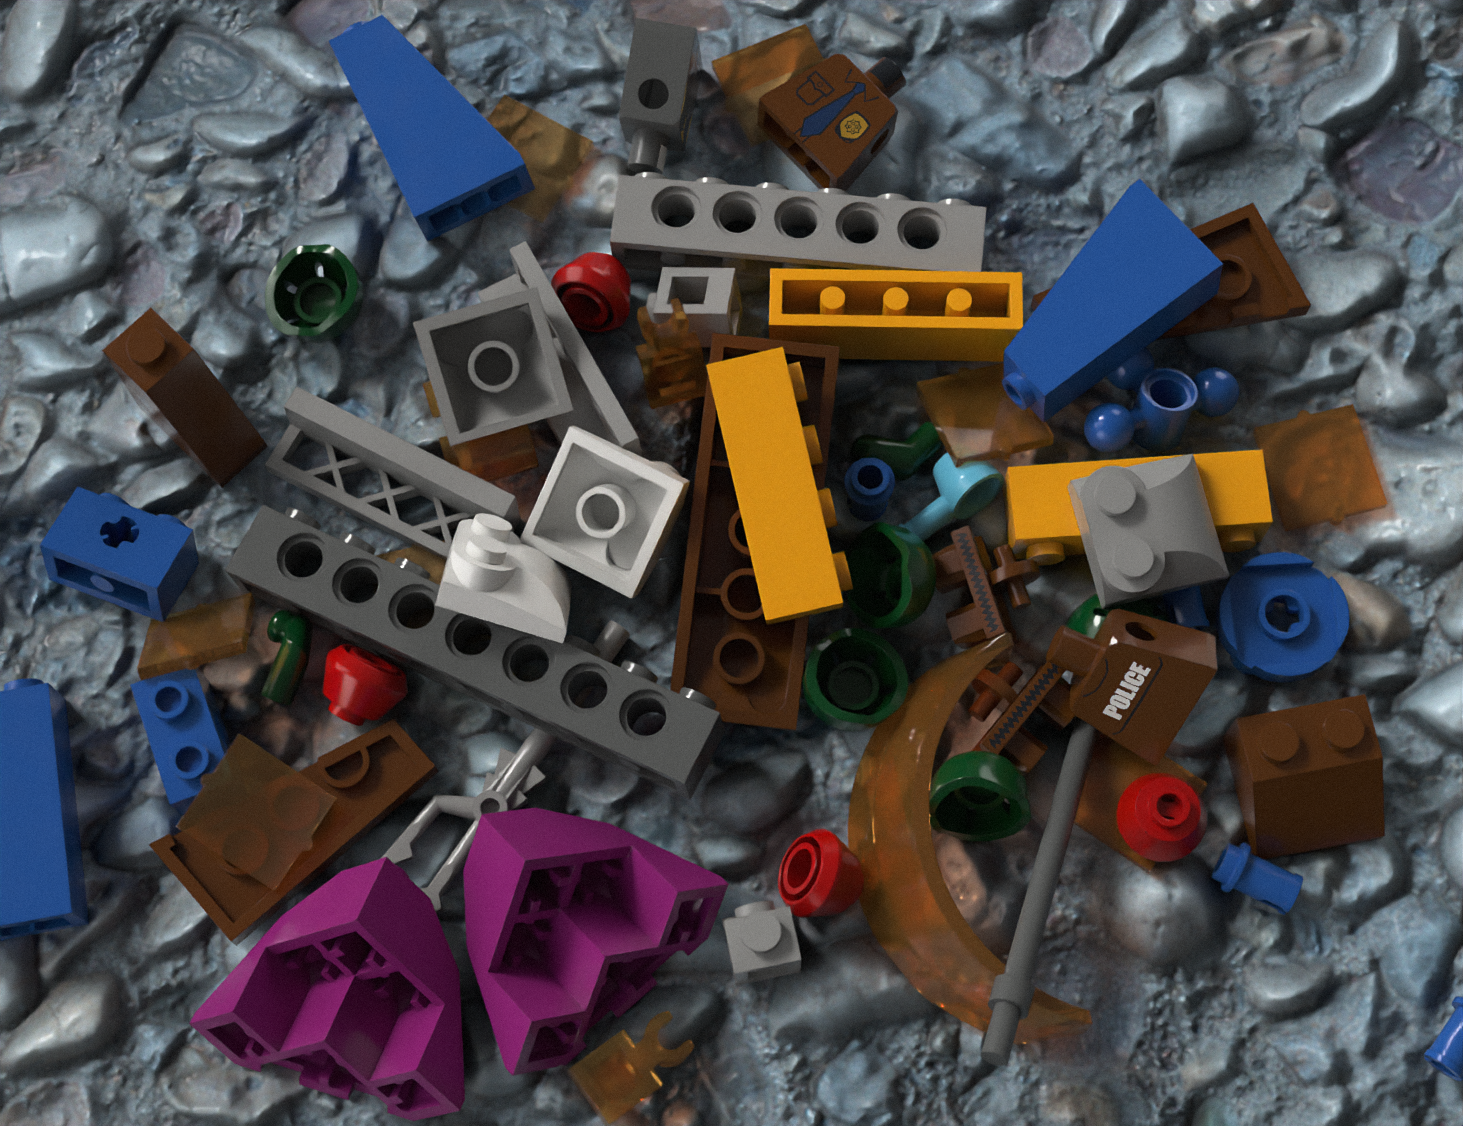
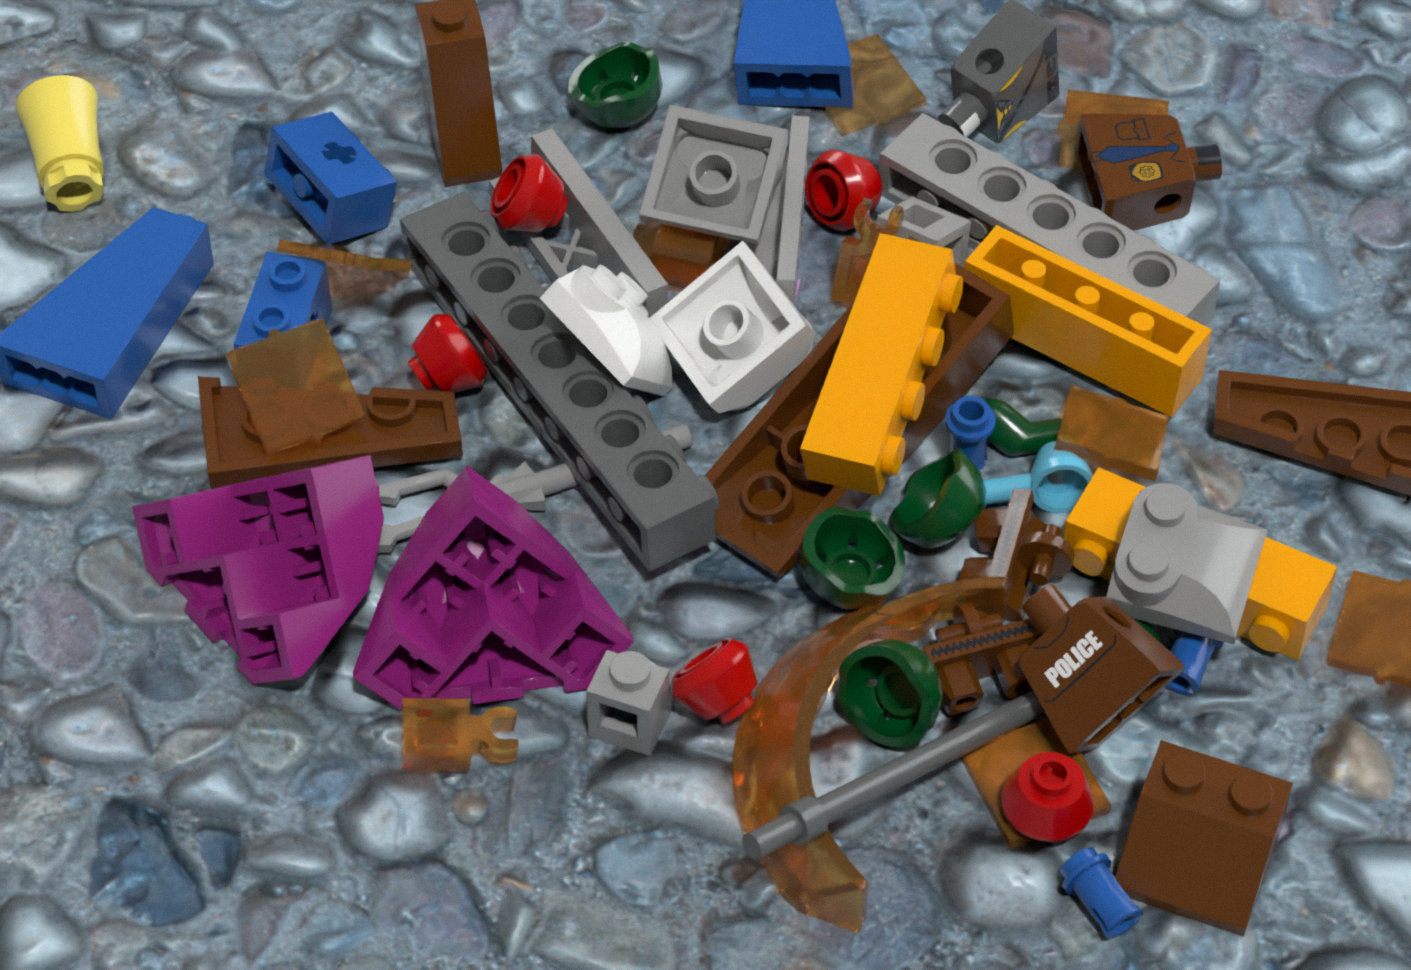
camera: 30 degrees right, 20 degrees down
dark green arm [261,610,313,705] -> none
blue slope [1002,179,1223,423] -> none
blue piece [1084,347,1239,453] -> none
blue plate [1215,552,1350,682] -> none
none -> red cone [490,154,568,233]

